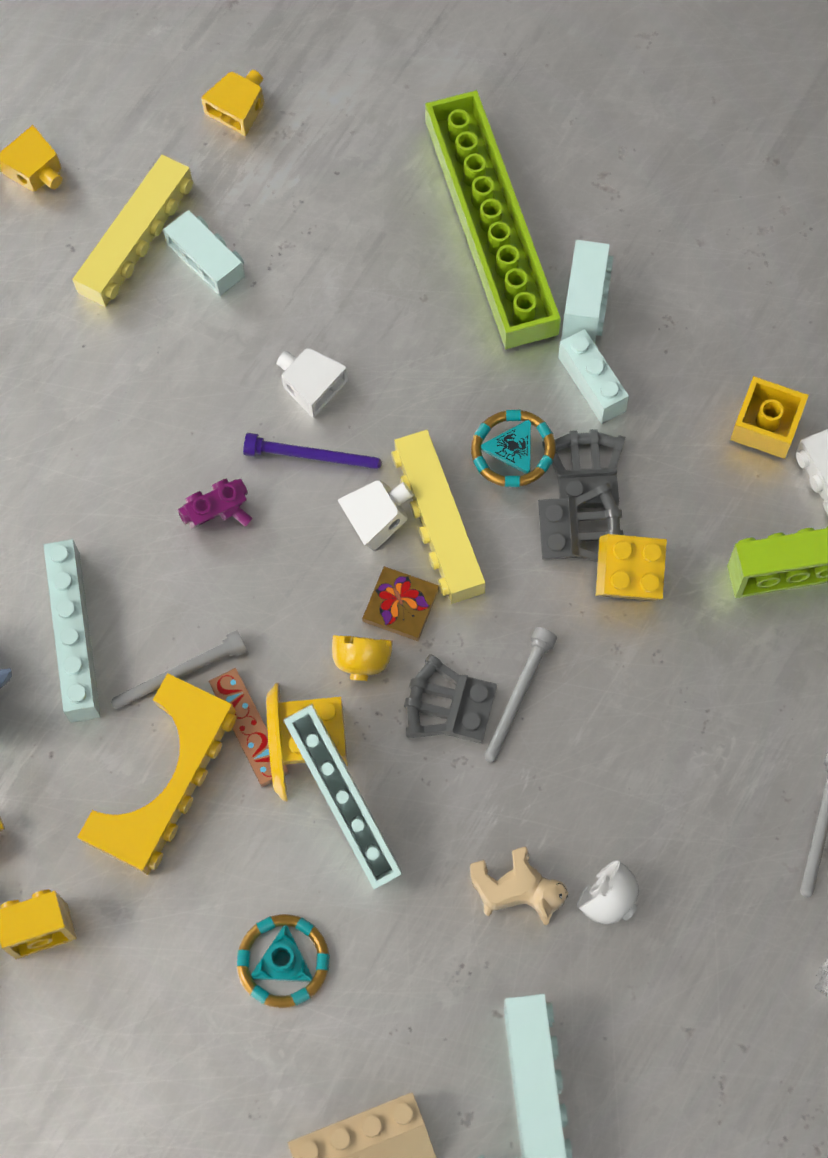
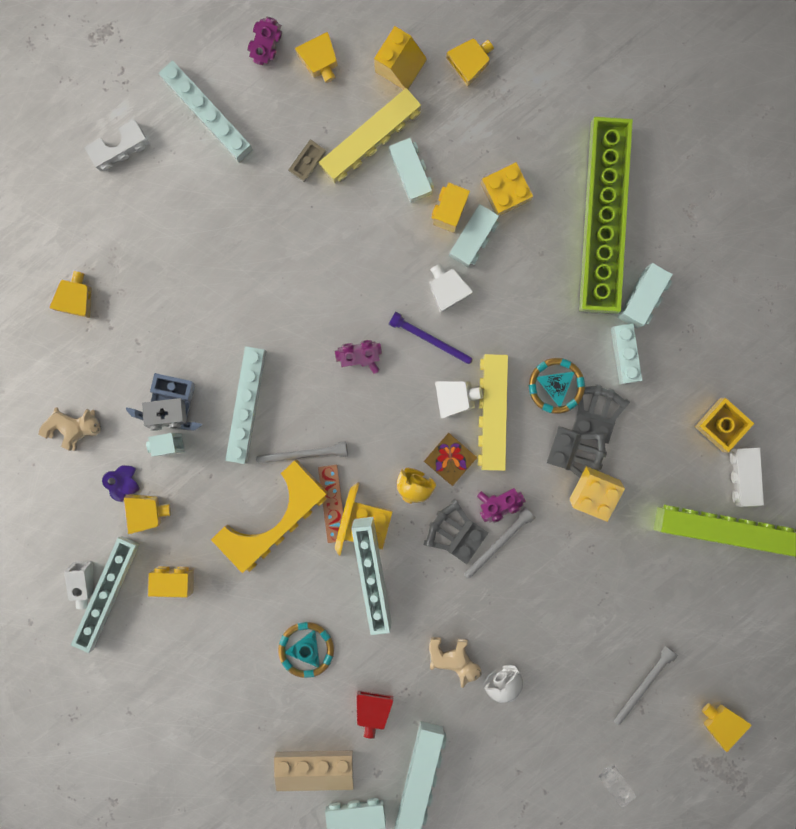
camera: 20 degrees right, 20 degrees up
none -> dark tan plate [288,139,326,182]
none -> red torso [357,691,394,739]
none -> yellow slope [374,26,427,90]
none -> yellow brick [431,182,470,233]
none -> light aqua brick [449,204,500,267]
none -> magenta brick [477,488,526,523]
none -> yellow brick [480,162,533,216]

